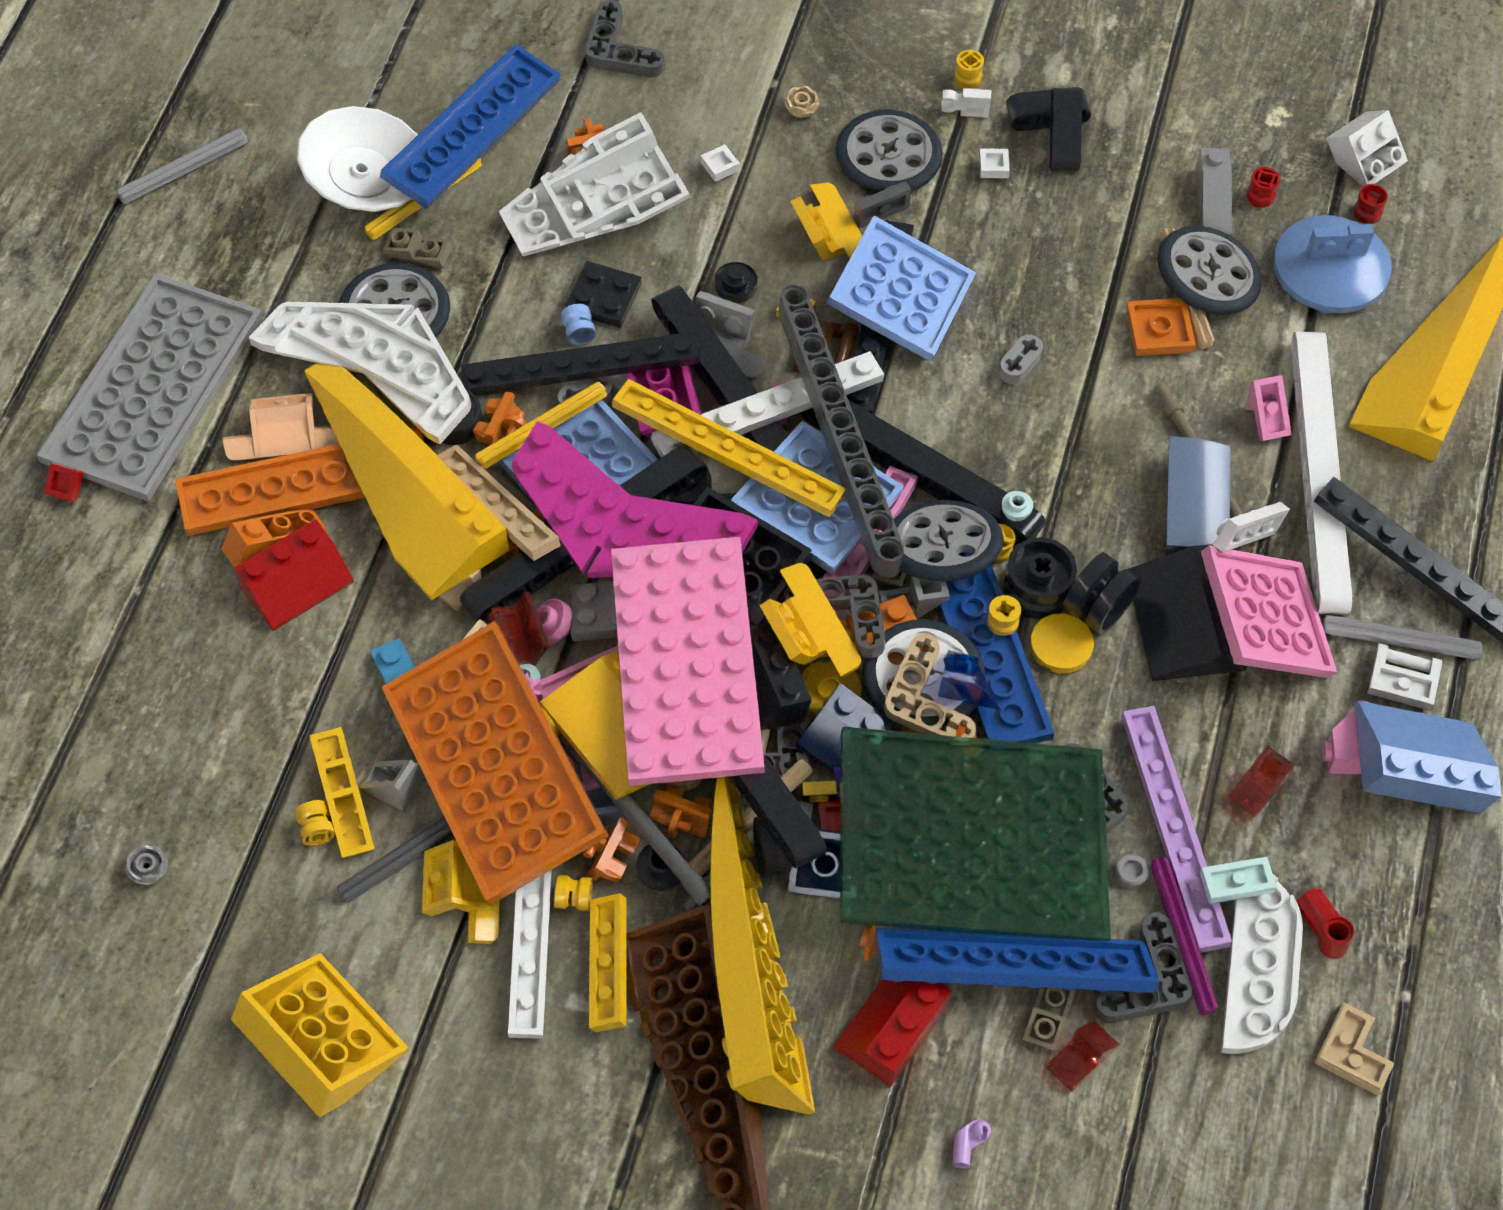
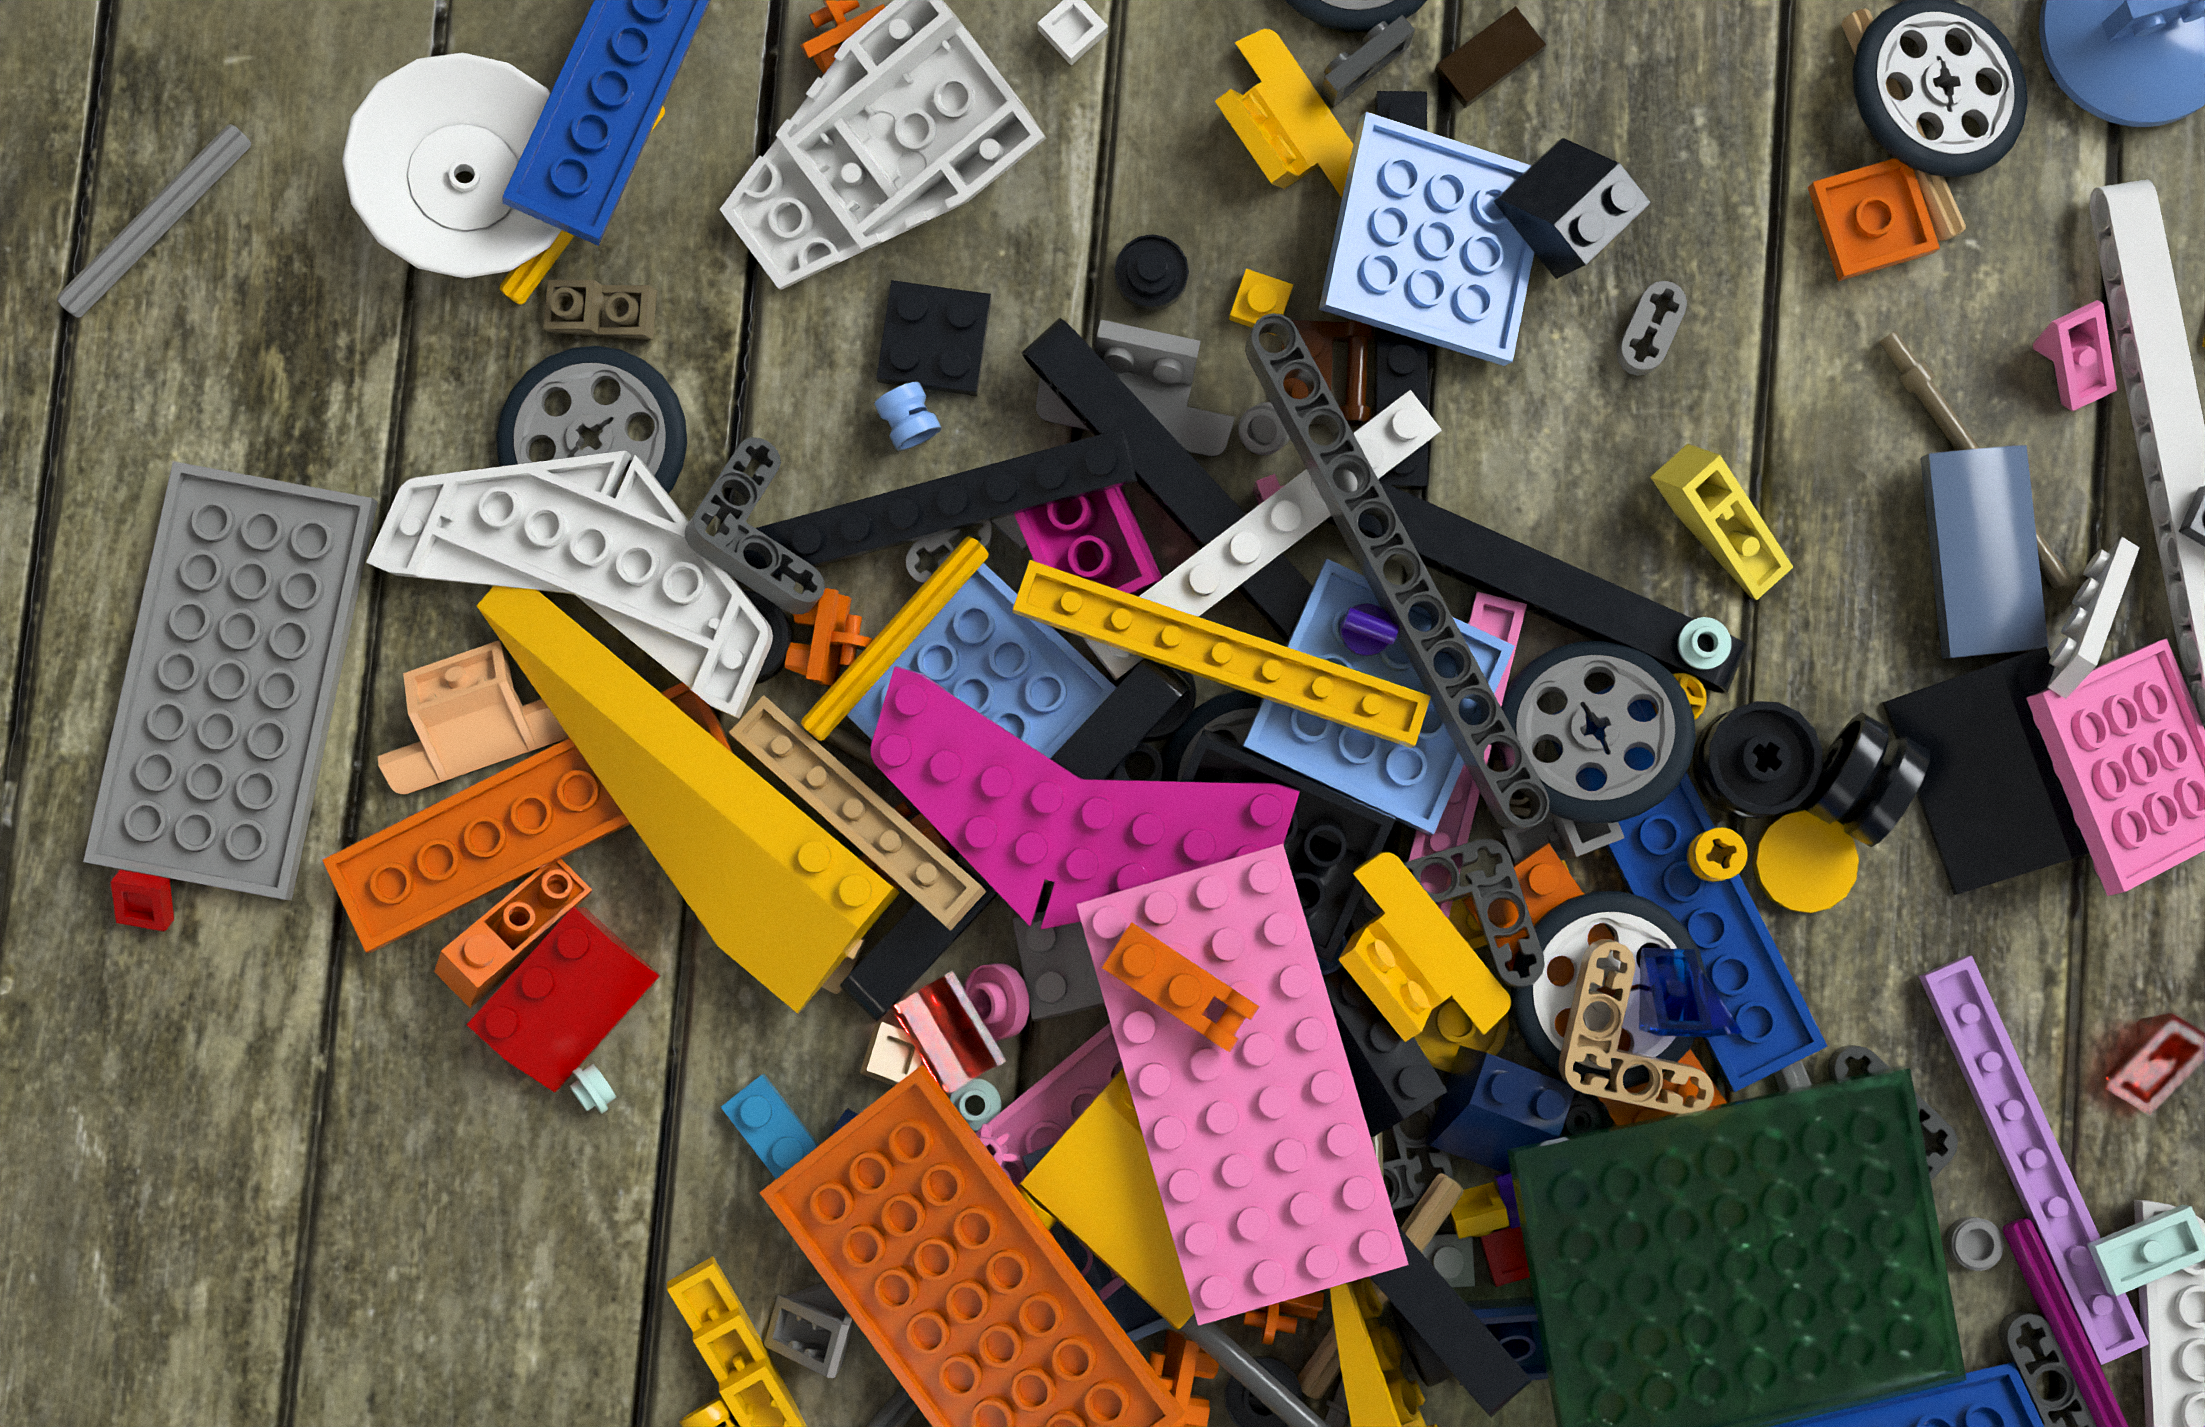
camera: 10 degrees left, 25 degrees up
none -> light aqua plate [570,1064,616,1114]
none -> dark grey beam [685,437,825,615]
none -> orange plate [1102,922,1260,1052]
none -> light grey tile [1239,402,1290,455]
none -> dark purple plate [1340,603,1399,656]
none -> dark brown tile [1435,6,1546,108]
none -> black slope [1494,138,1651,279]
none -> light yellow slope [1650,444,1793,600]

